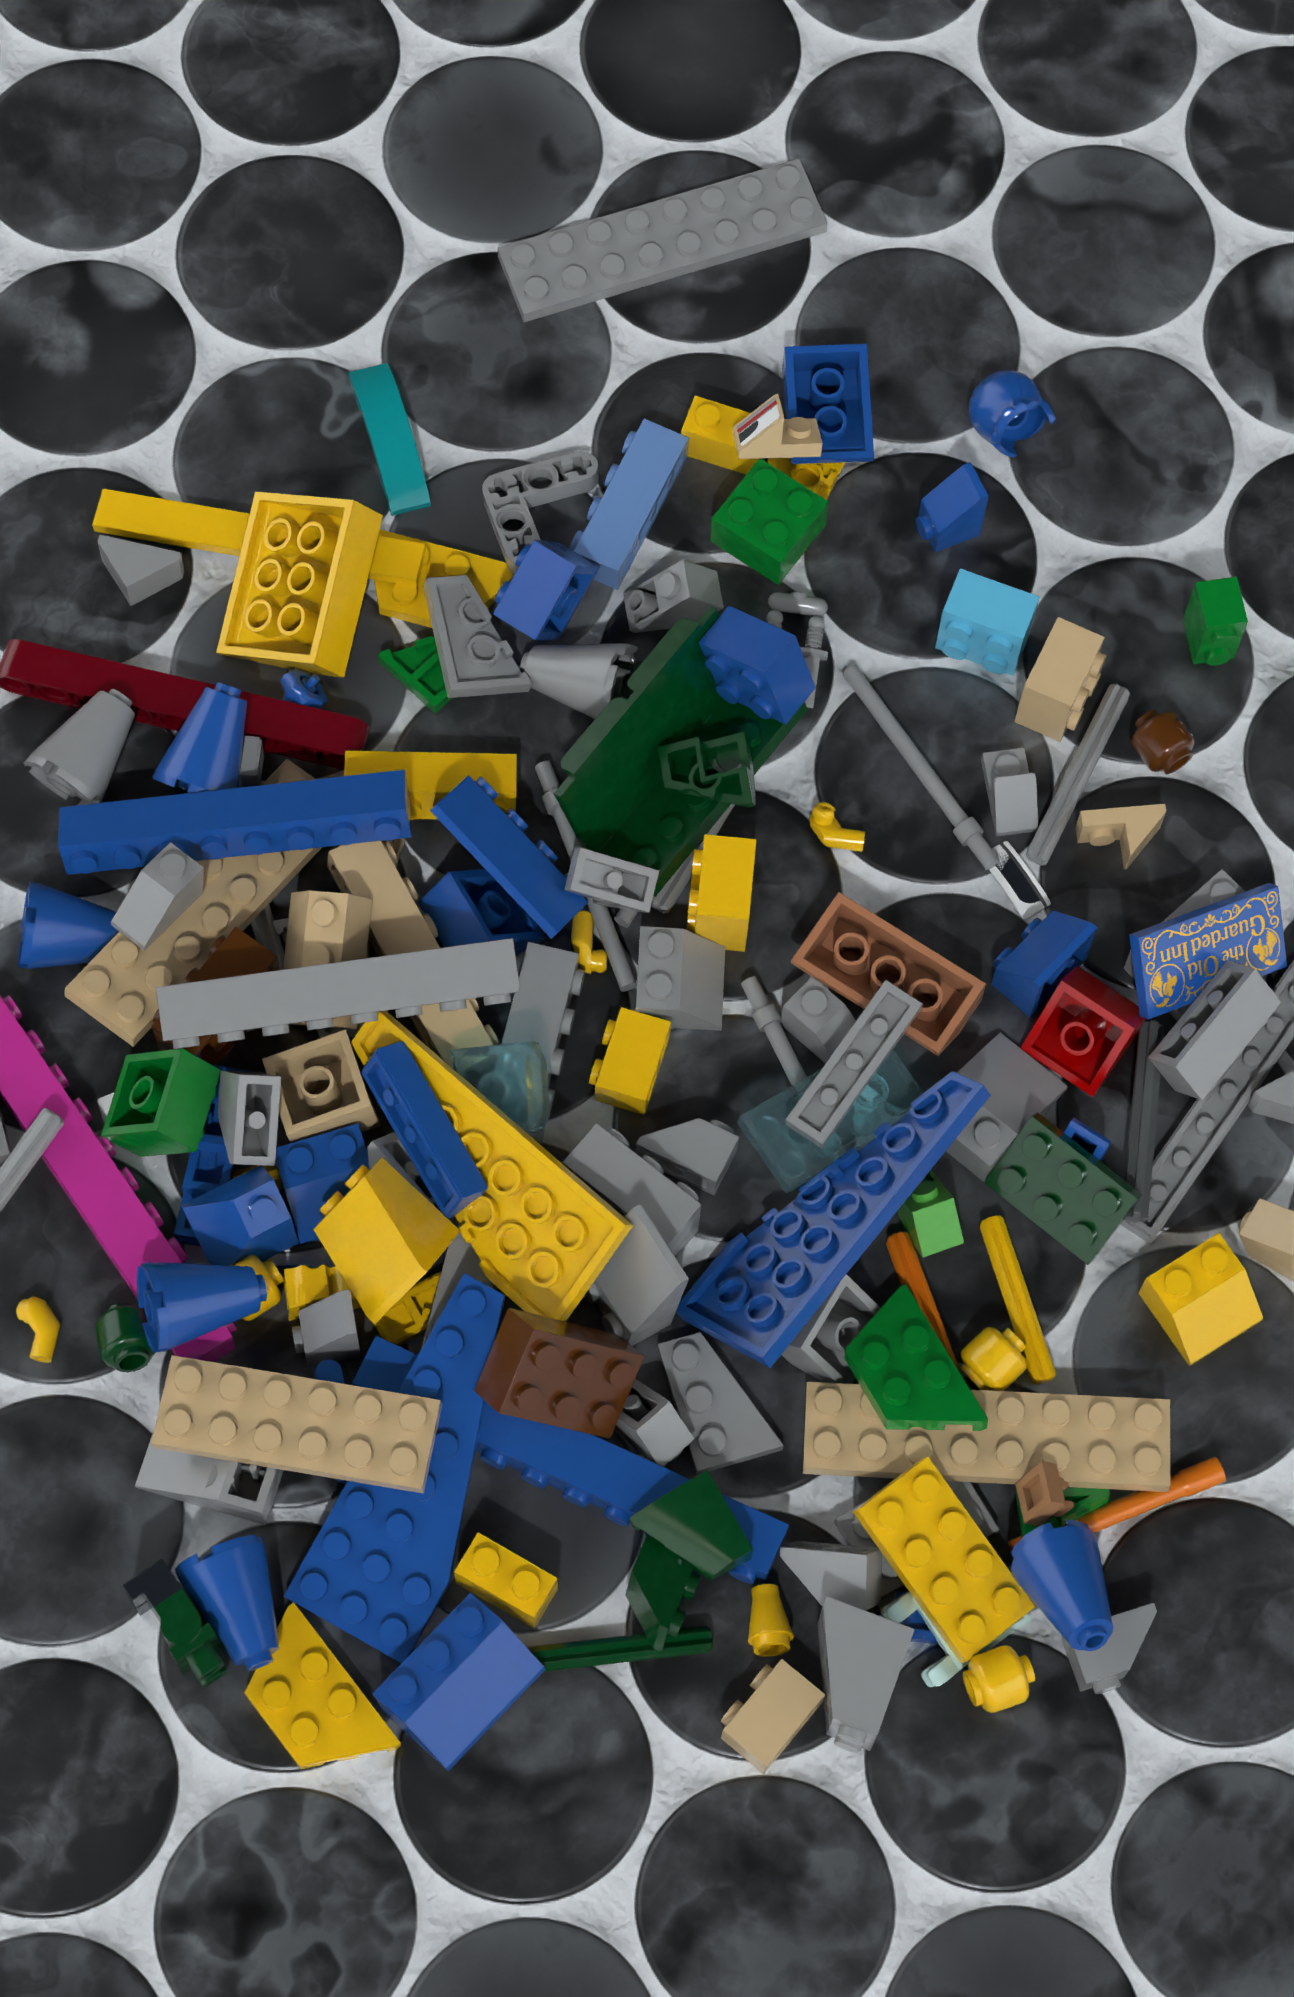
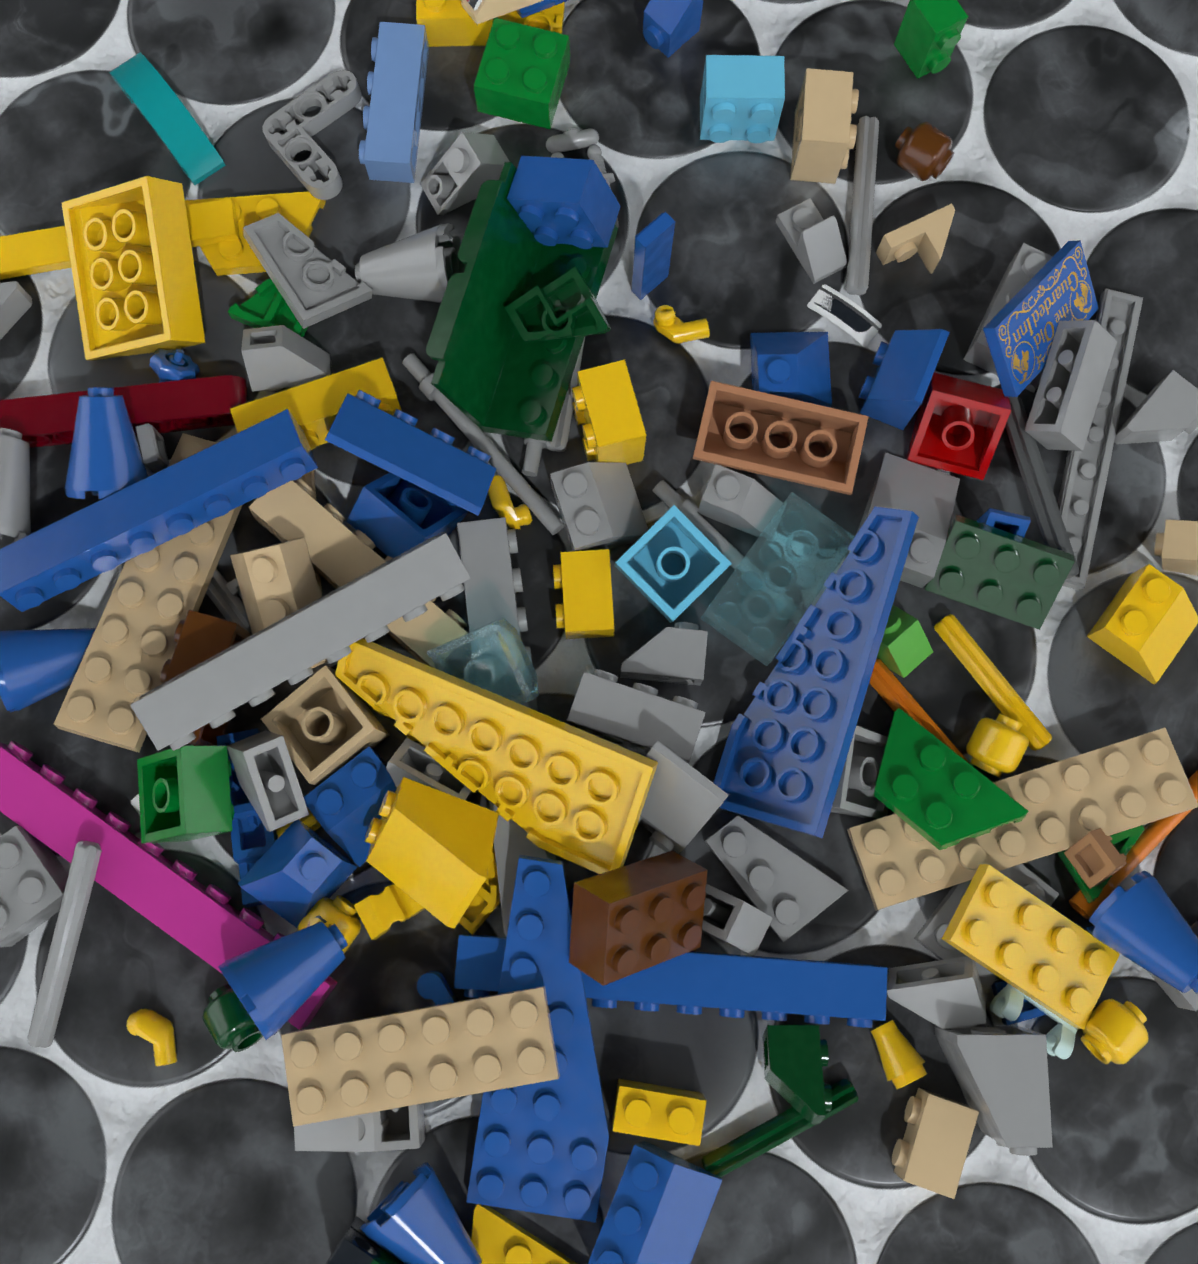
camera: 20 degrees left, 10 degrees up
light grey slope [111,842,204,951] -> none
light grey slope [292,1289,361,1366] -> none
blue slope [361,1042,488,1219] -> none
blue brick [493,540,600,640] -> none
light grey slope [564,848,659,913] -> none
dark green slope [629,1470,753,1581] -> none
light grey plate [785,980,922,1149] -> none
light grey bar [843,665,999,870] -> none
none -> light grey slope [241,325,331,392]
none -> medium azure brick [614,505,732,623]
none -> blue tile [631,212,675,300]
none -> blue slope [750,332,832,408]

